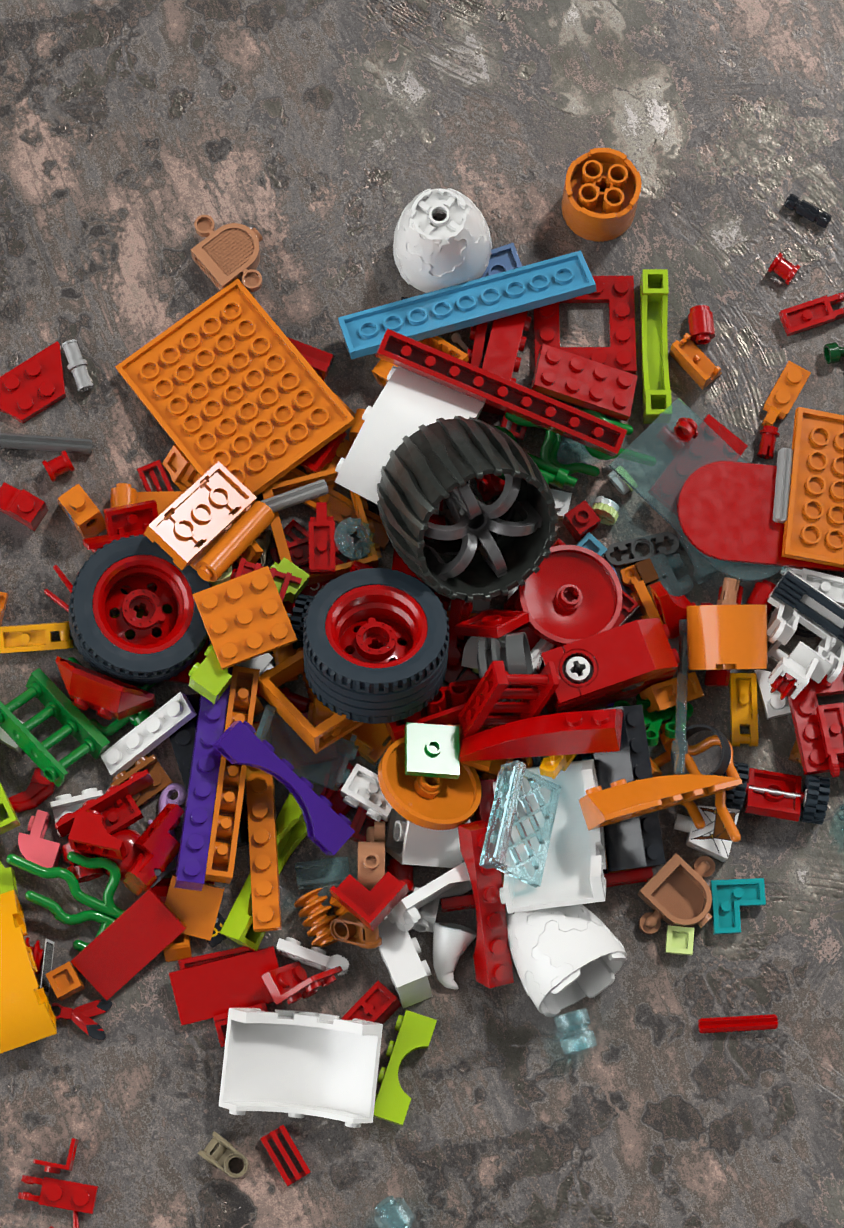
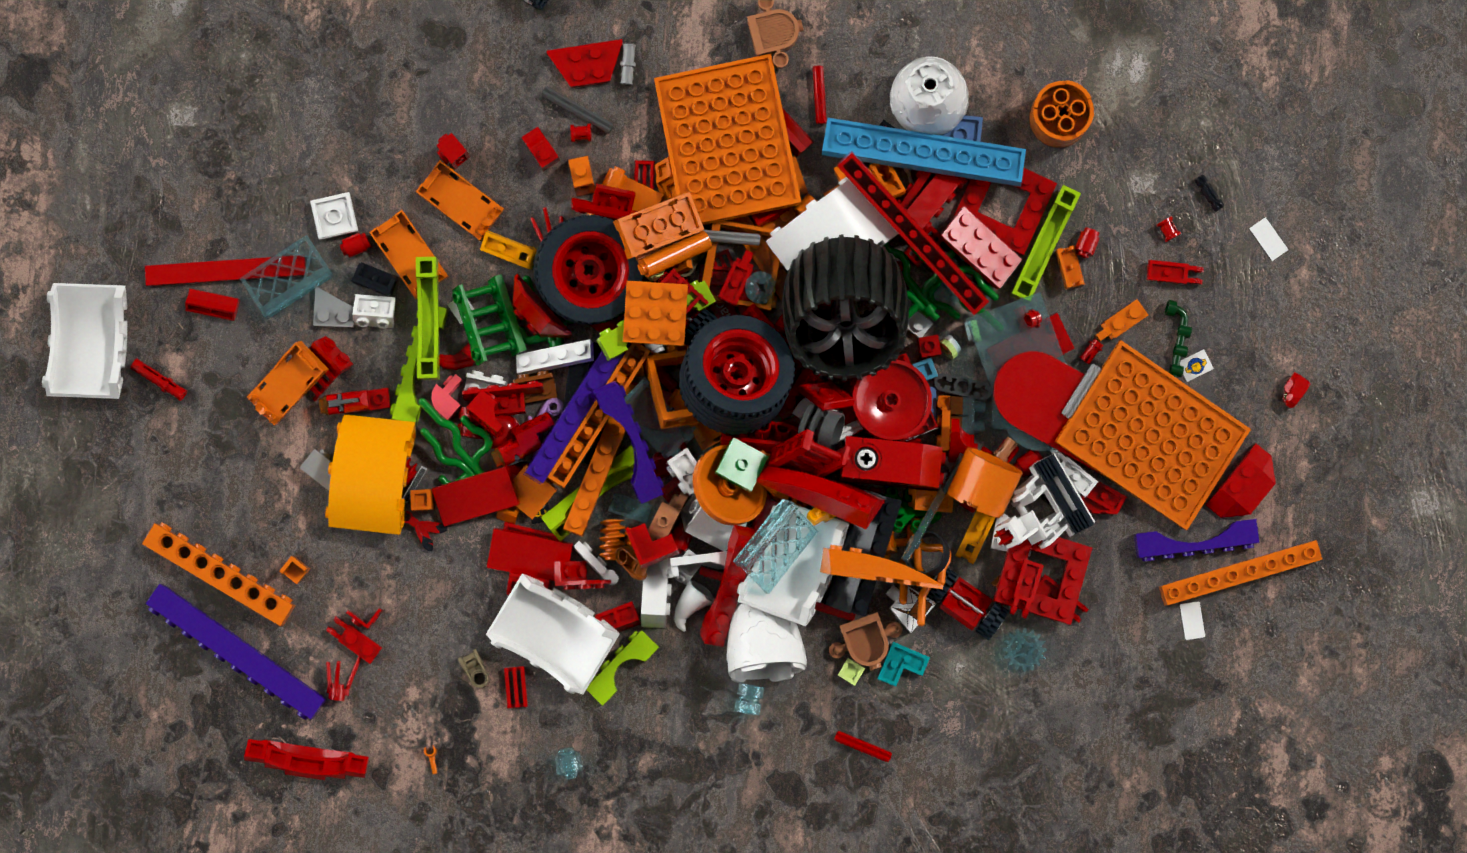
camera: 30 degrees right, 10 degrees up
none -> red axle [813,65,827,125]

